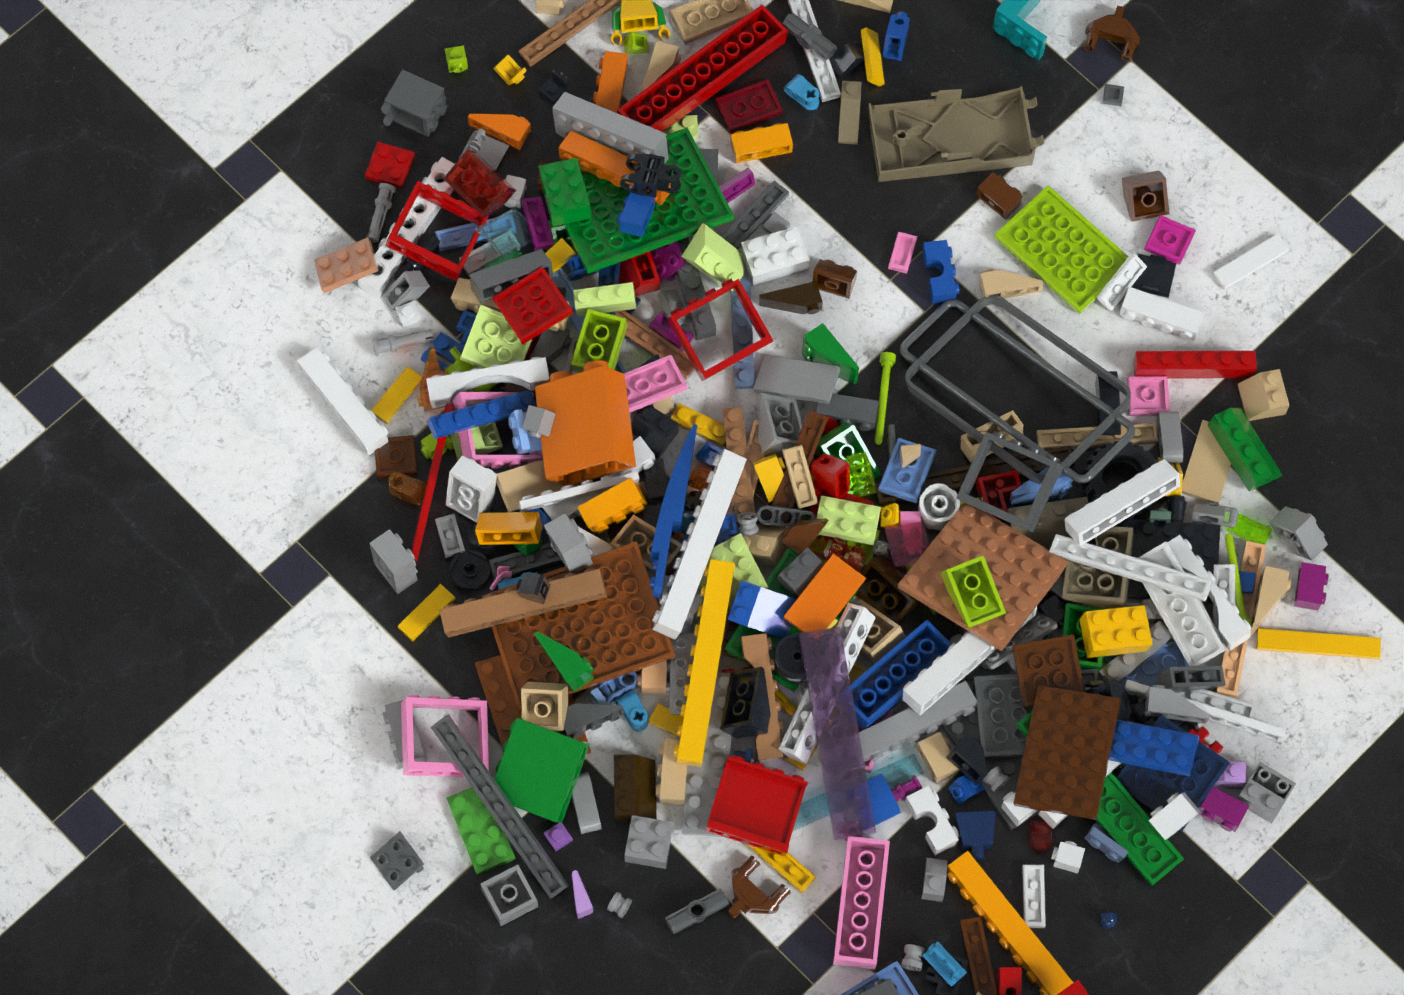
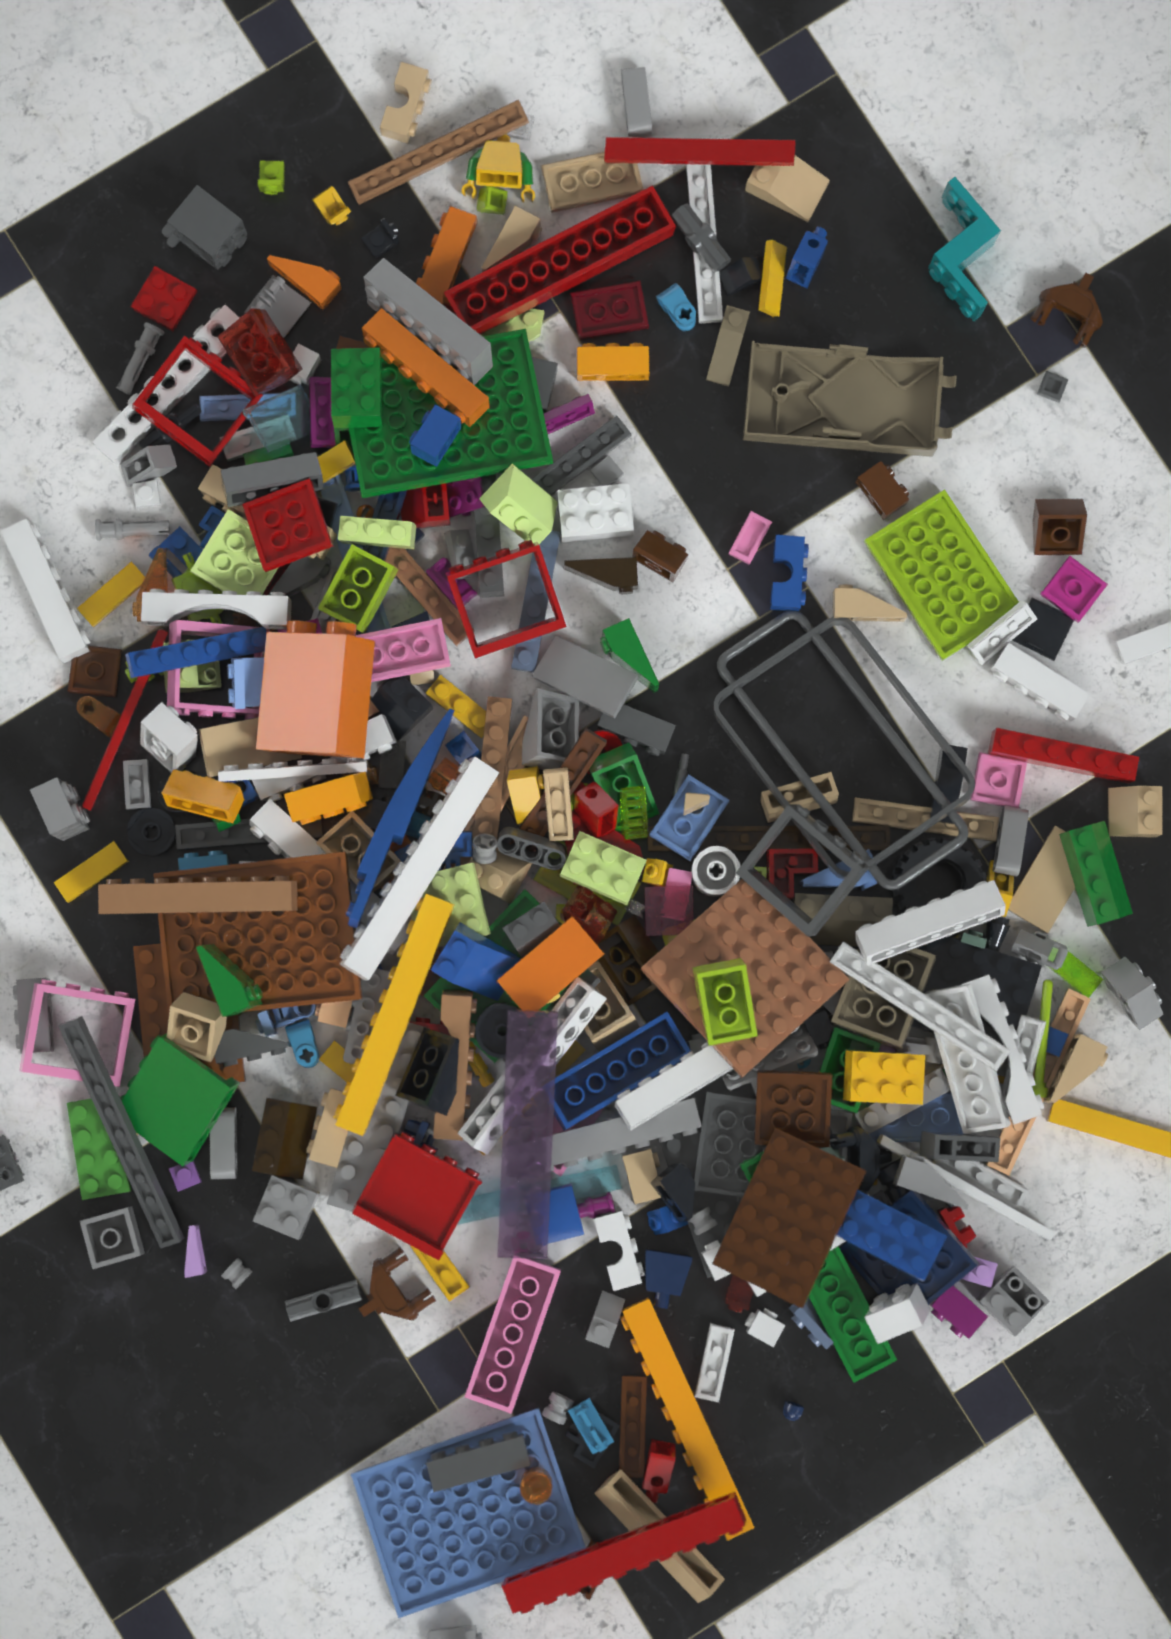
camera: 10 degrees right, 15 degrees up
nougat plate [314,237,378,293] -> none
bright pink hand [489,566,512,590] -> none
black slope [516,574,550,604] -> none
light grey brick [522,405,556,438] -> none
light grey brick [544,514,593,573] -> none
black piece [620,154,681,198] -> none
reddish brown slope [782,518,829,555] -> none
lime piece [874,352,896,445] -> none
magenta brick [1294,562,1329,611] -> none

